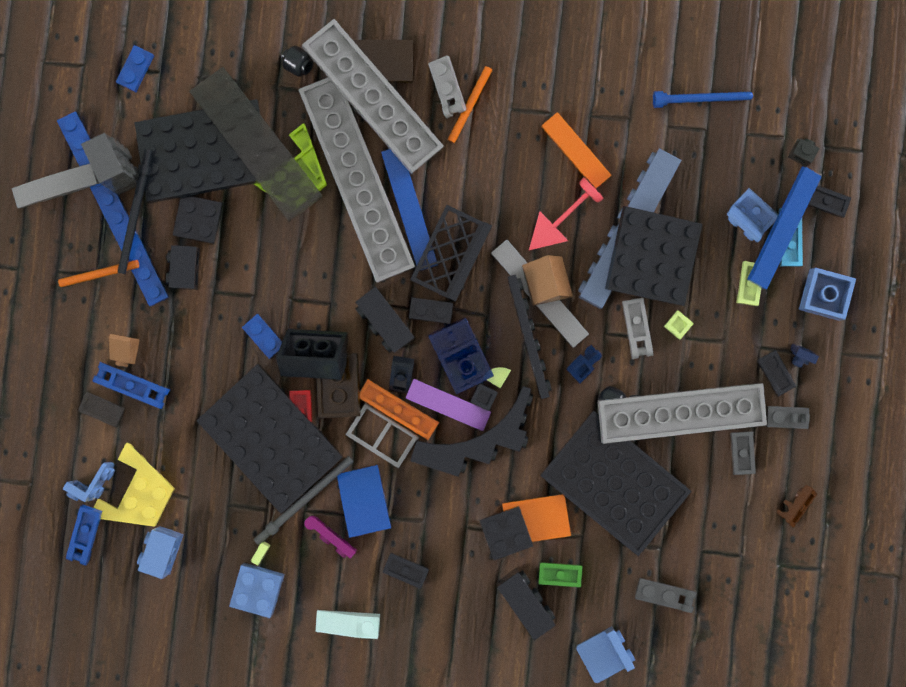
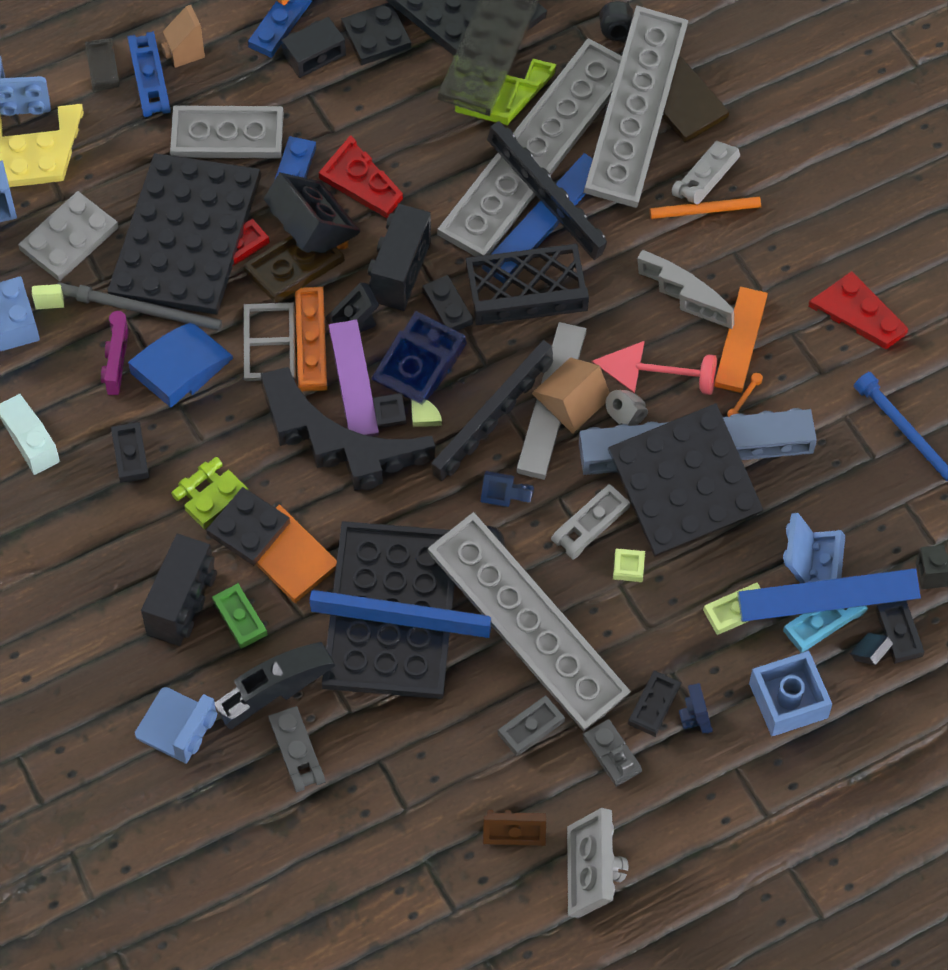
camera: 55 degrees right, 25 degrees down
none -> light grey plate [18,191,119,282]
none -> light grey plate [170,106,284,158]
none -> lime plate [171,457,248,529]
none -> black slope [215,642,336,730]
none -> blue tile [309,590,491,638]
none -> red wing [319,135,403,218]
none -> black plate [487,121,607,260]
none -> light grey plate [567,808,629,918]
none -> light grey piece [606,390,648,426]
none -> light grey slope [637,250,735,329]
none -> orange hinge [727,373,763,417]
none -> red wing [808,271,909,349]
none -> black tile [850,633,893,665]

